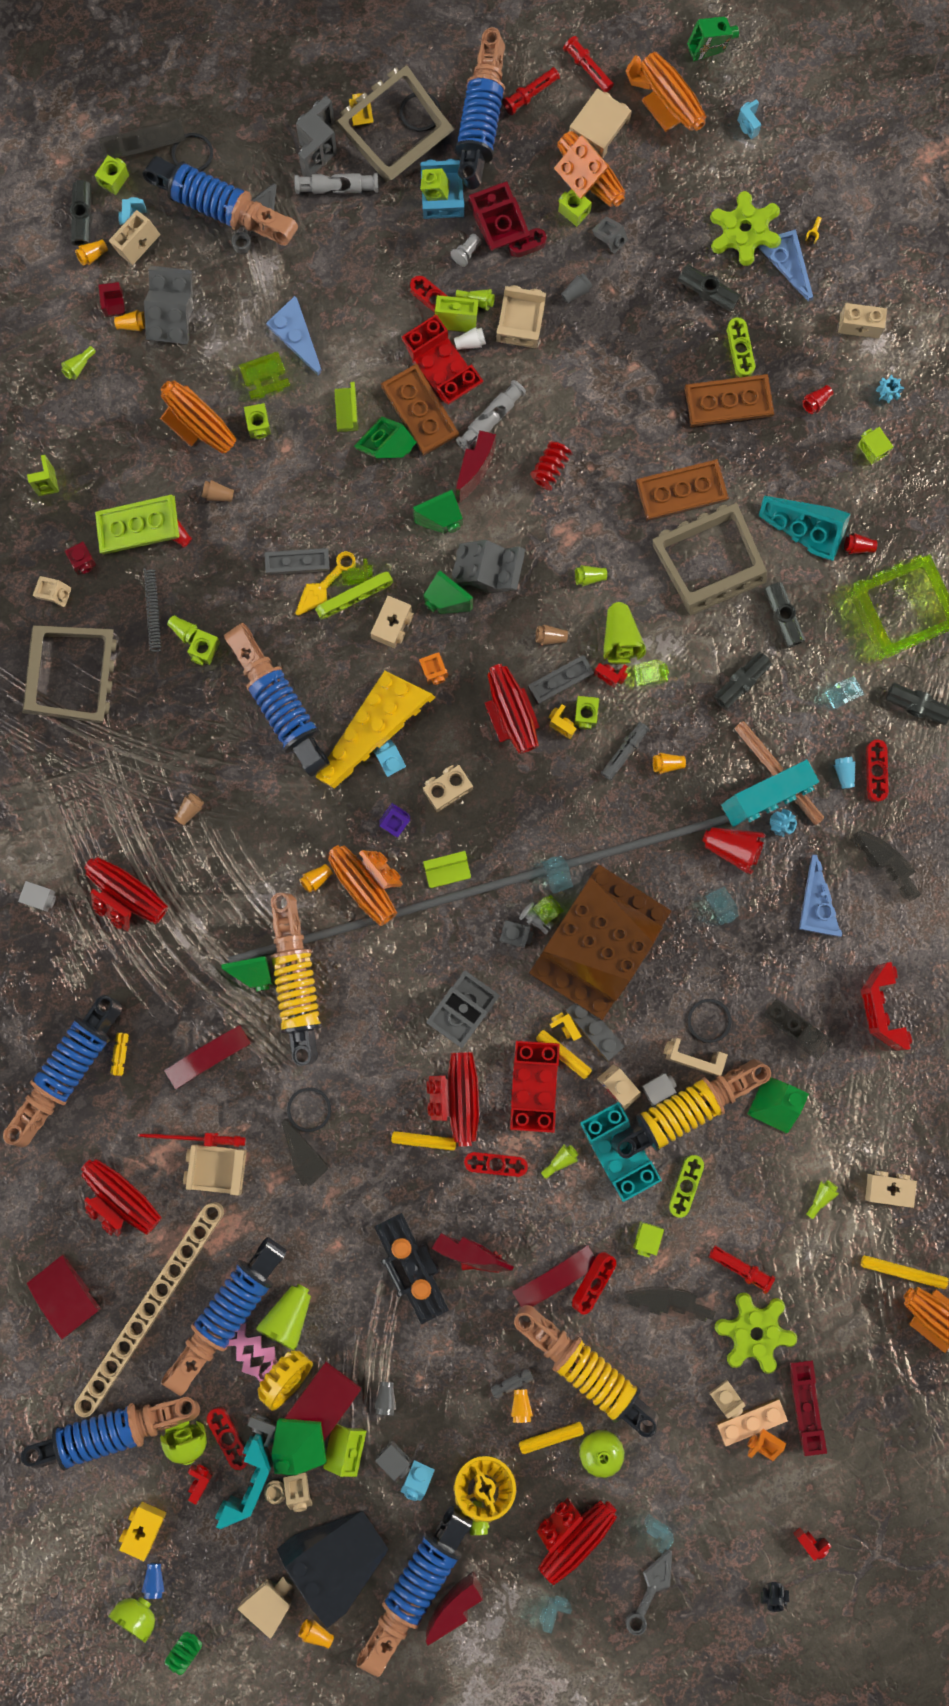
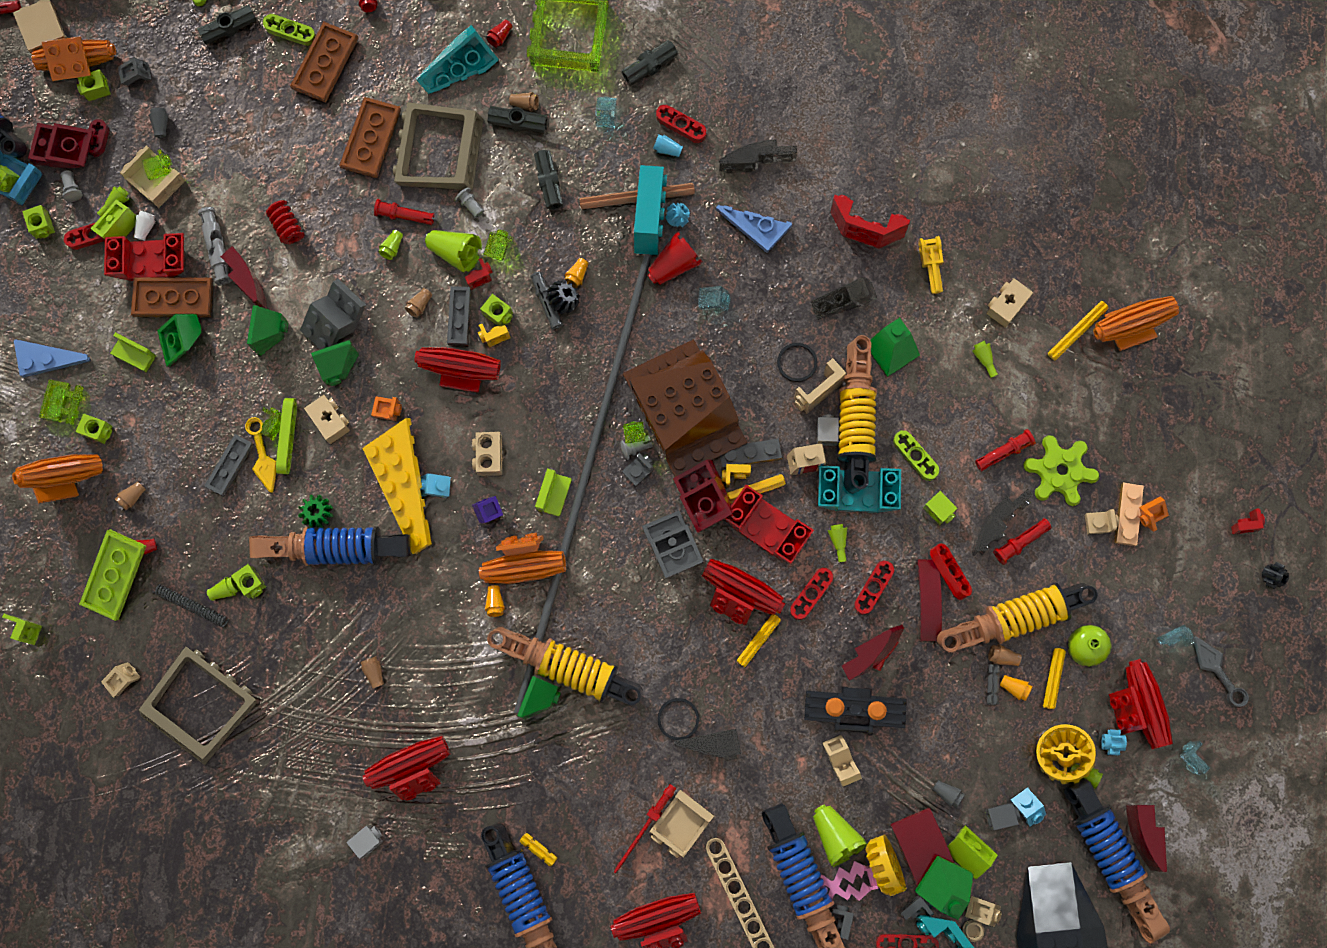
camera: 50 degrees left, 5 degrees down
dark red bracket [65,541,96,575] -> none
dark red slope [165,1025,251,1090] -> none
clear light blue bracket [542,856,573,894] -> none
dark red slope [790,1360,827,1456] -> none
none -> lime brick [22,205,55,239]
none -> clear neon green bracket [142,149,172,180]
none -> green gear [298,495,333,528]
none -> red pin [374,199,435,226]
none -> light grey pin [455,187,484,218]
none -> medium nougat cone [509,92,539,112]
none -> black gear [546,280,581,314]
none -> dark red slope [673,459,733,533]
none -> tan slope [823,735,862,787]
none -> dark grey bracket [831,904,854,940]
none -> red beam [854,561,894,615]
none -> yellow connector [918,236,944,294]
none -> medium nougat cone [988,644,1022,666]
none -> red pin [993,518,1052,565]
none -> medium azure gear [1101,729,1127,756]

